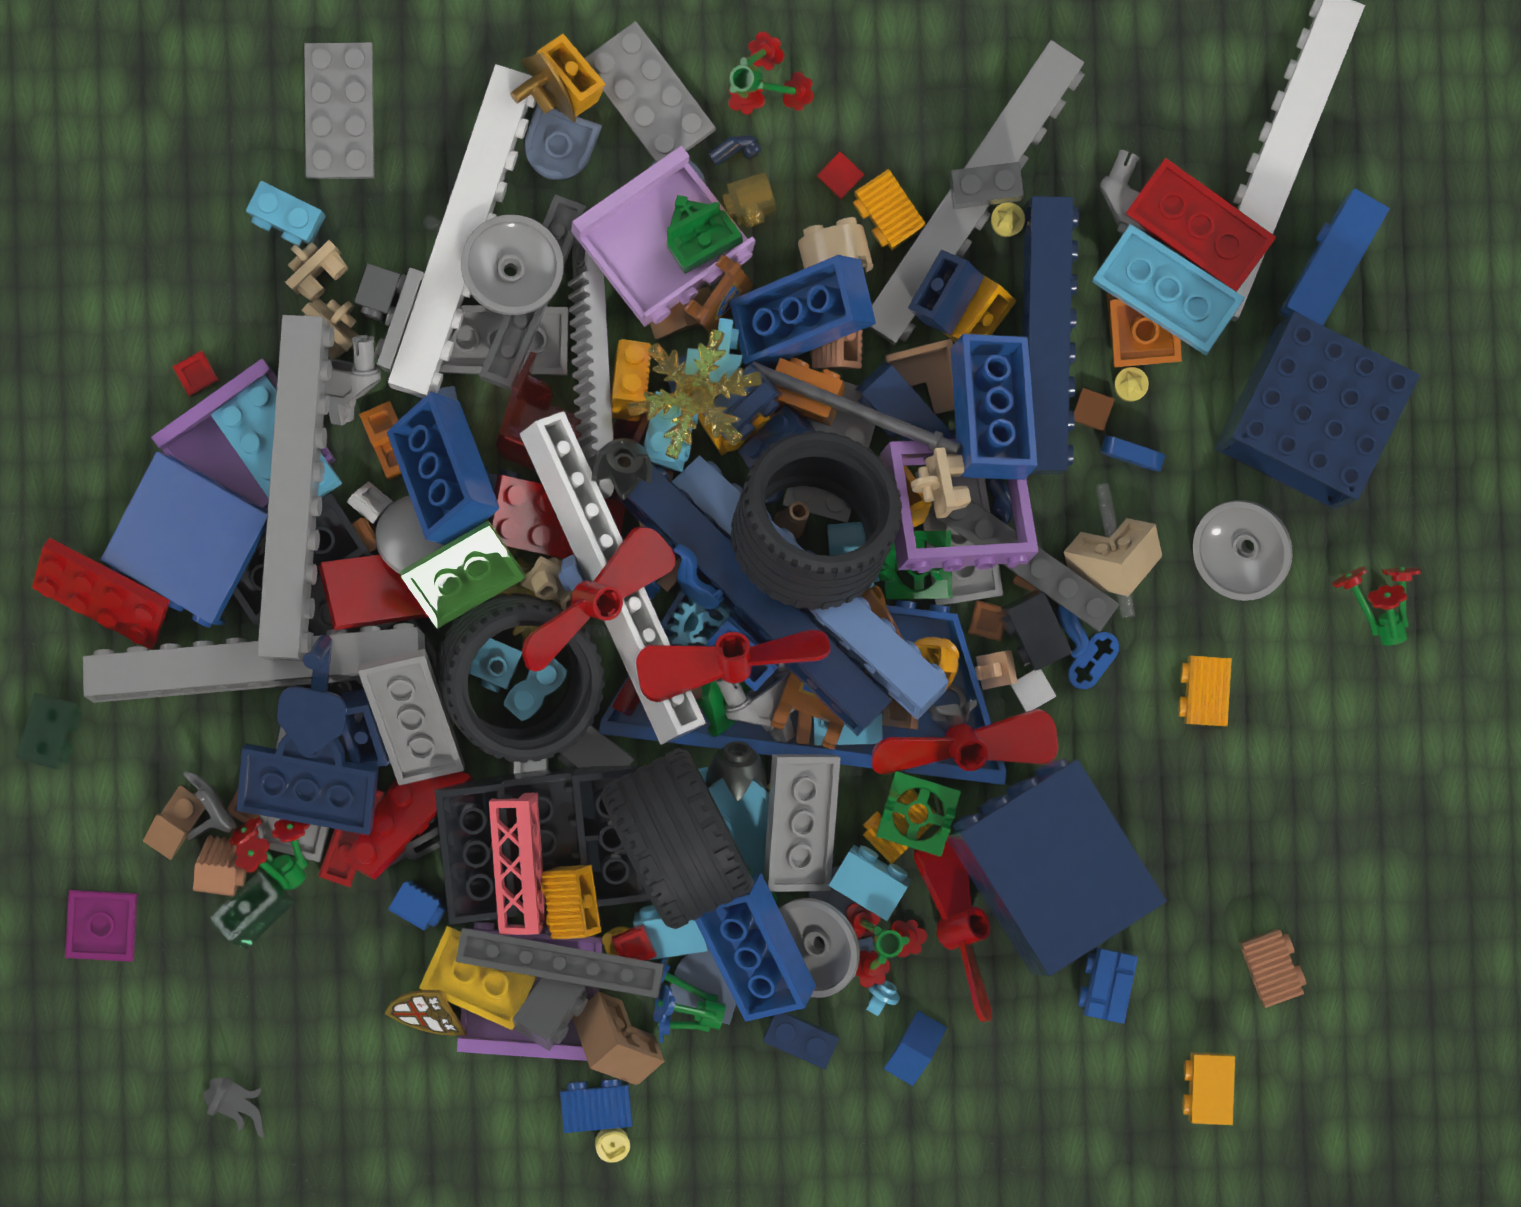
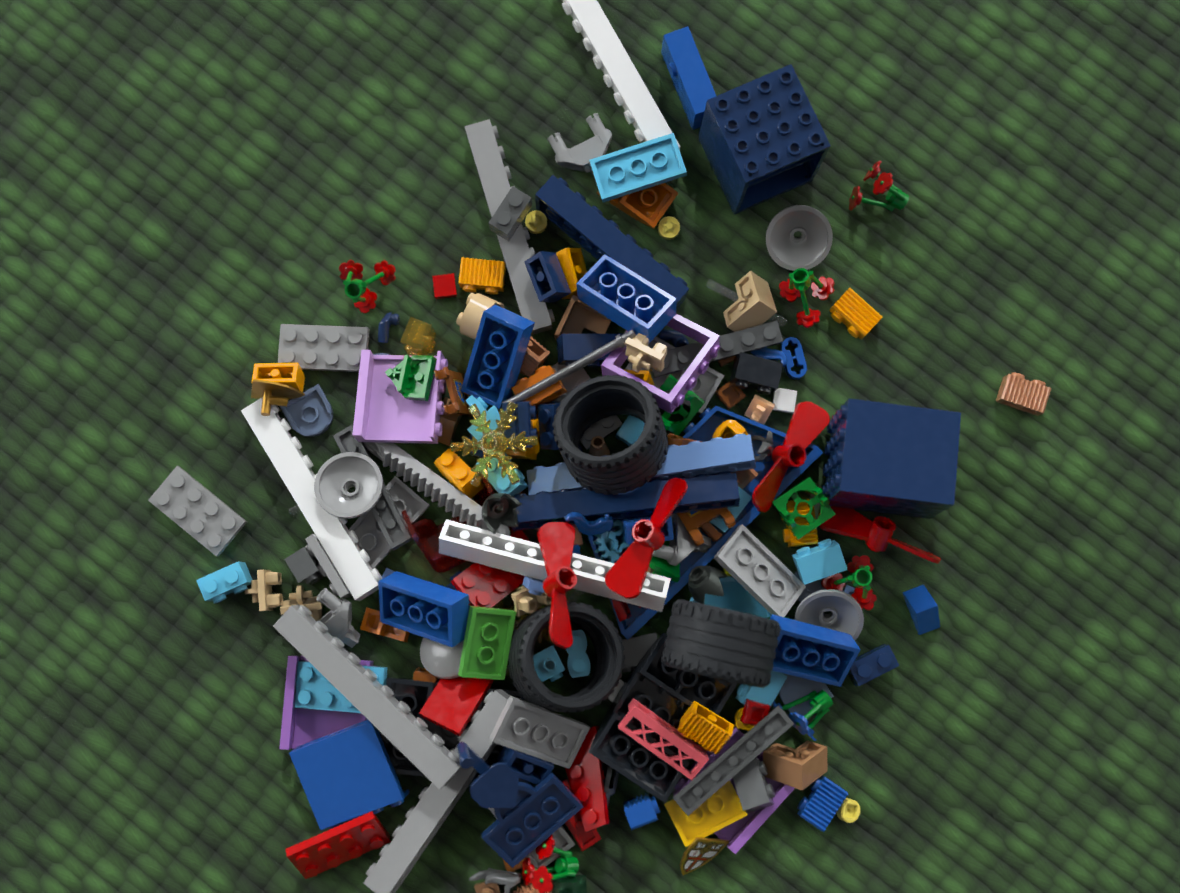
camera: 50 degrees left, 5 degrees down
red tile [173,350,220,397] -> none
white tile [347,481,393,524] -> none
medium azure plate [866,980,900,1016] -> none
dark orange tile [1074,388,1114,432] -> none
blue brick [1078,947,1138,1024] -> none
blue beam [1100,435,1166,472] -> none
red plate [1125,158,1276,292] -> none
light orange brick [1182,1052,1235,1125] -> none
none -> red plant [779,268,834,328]

